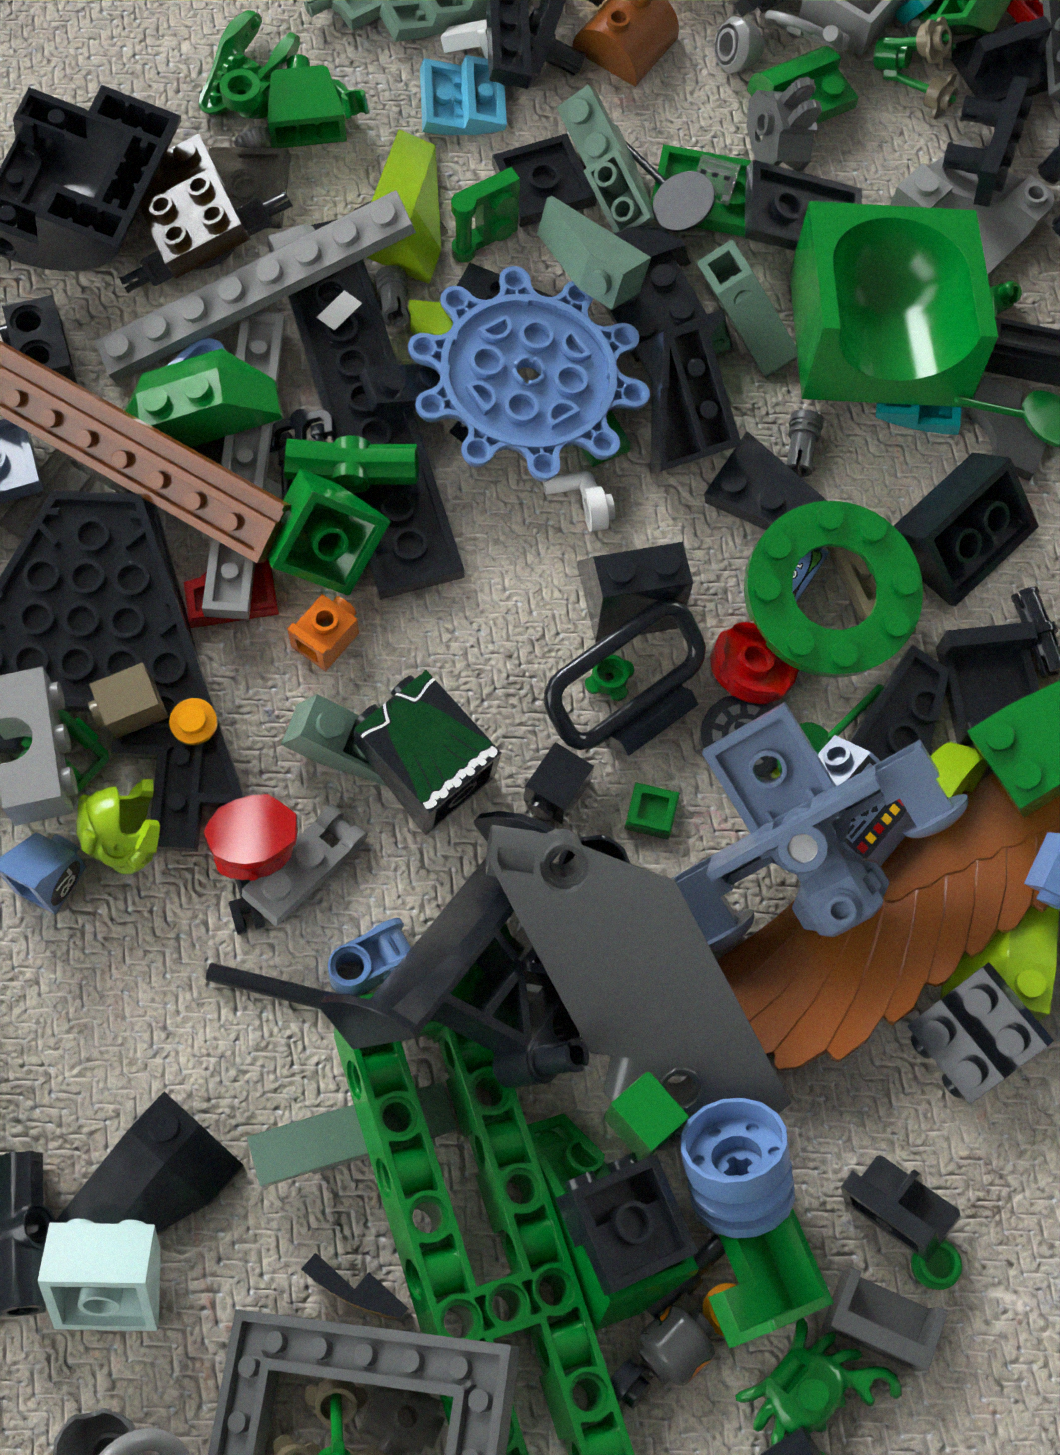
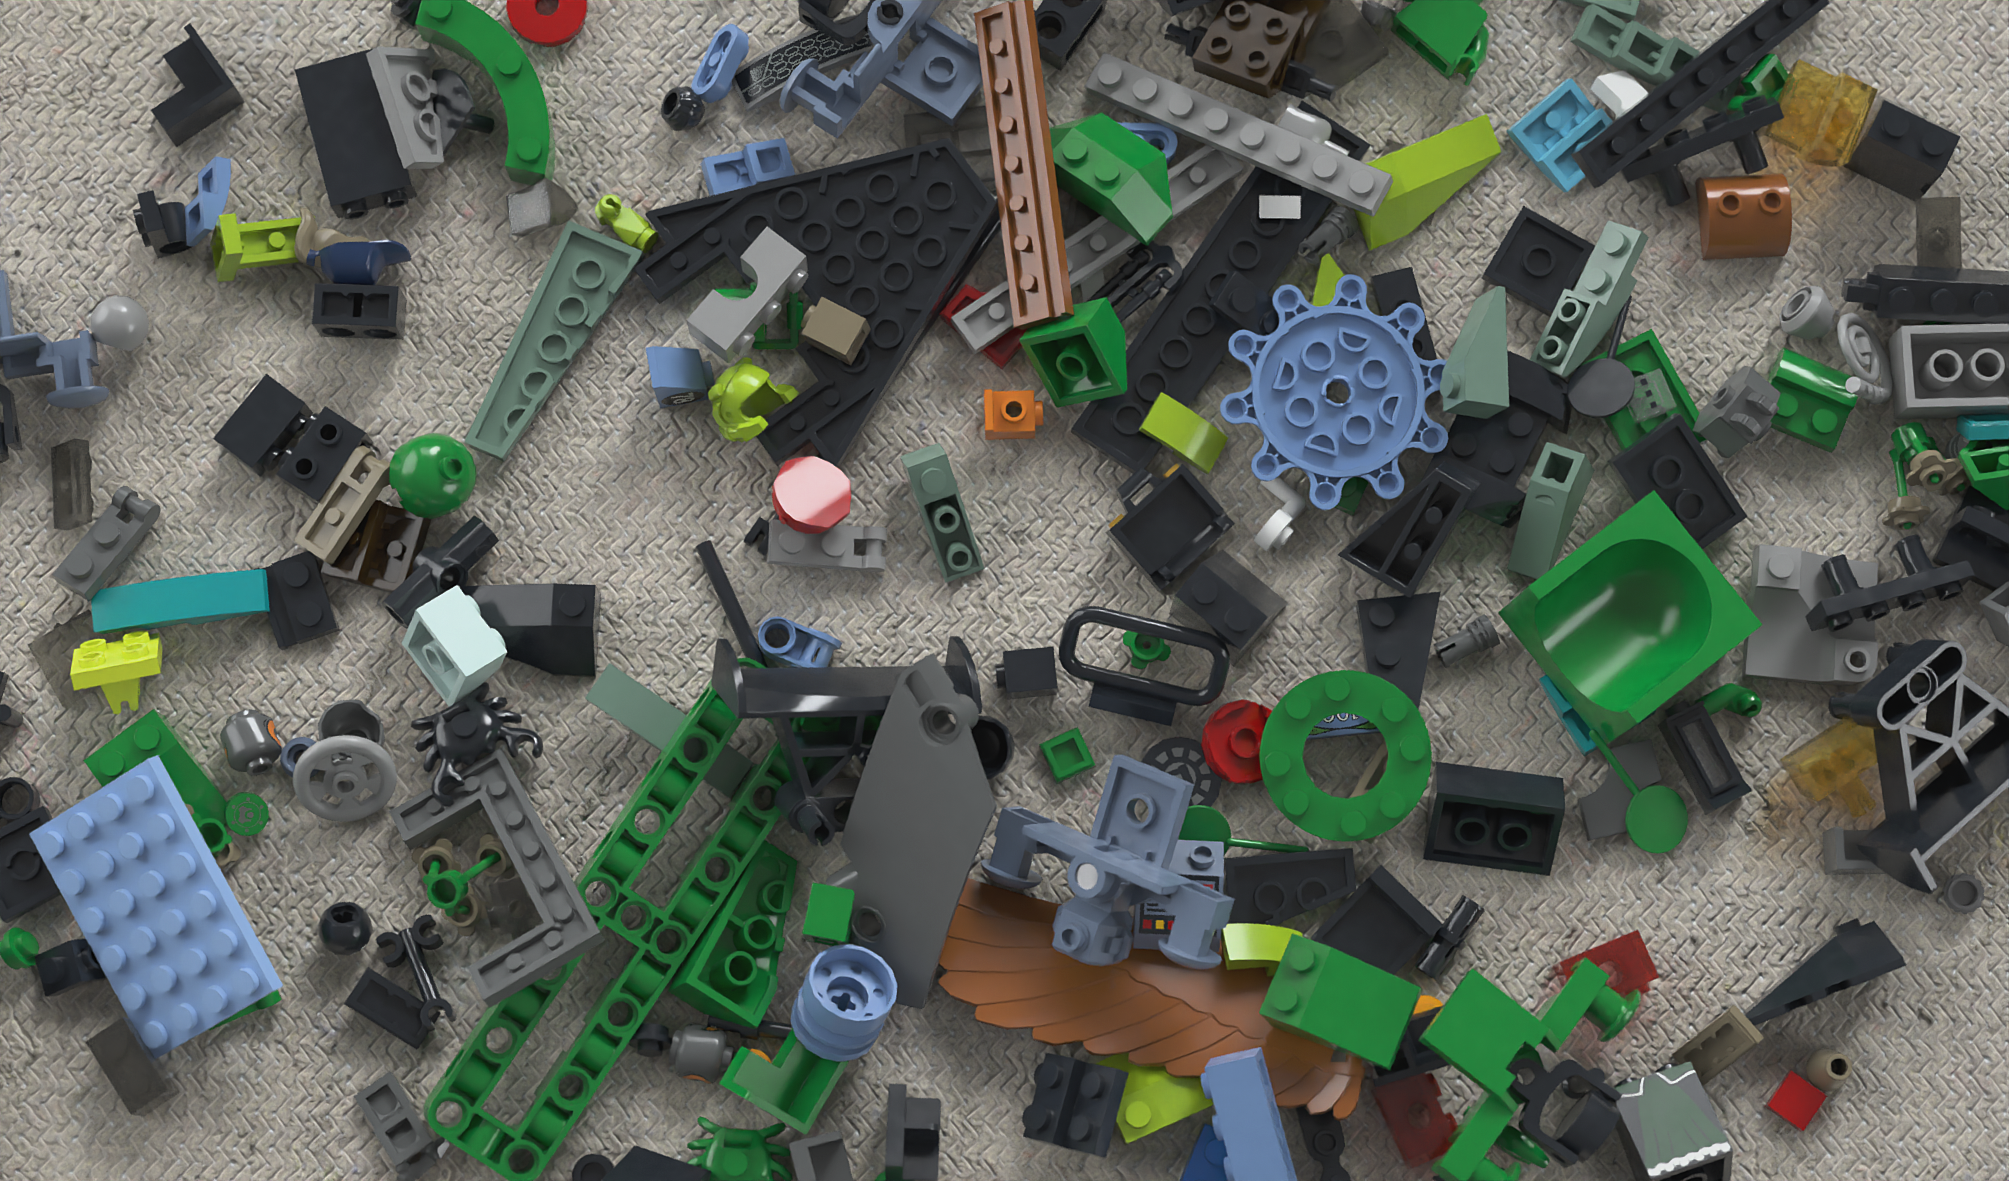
camera: 55 degrees right, 10 degrees up
light orange plate [169,698,218,745] -> none
green piece [284,435,419,494] -> none
black slope [301,1253,412,1322] -> none
slope [354,670,502,835] -> none
green plate [451,167,520,263] -> none
black plate [555,1152,698,1296] -> none
none -> black animal [411,682,544,807]
none -> black piece [1105,464,1235,592]
none -> lime slope [1139,392,1228,474]

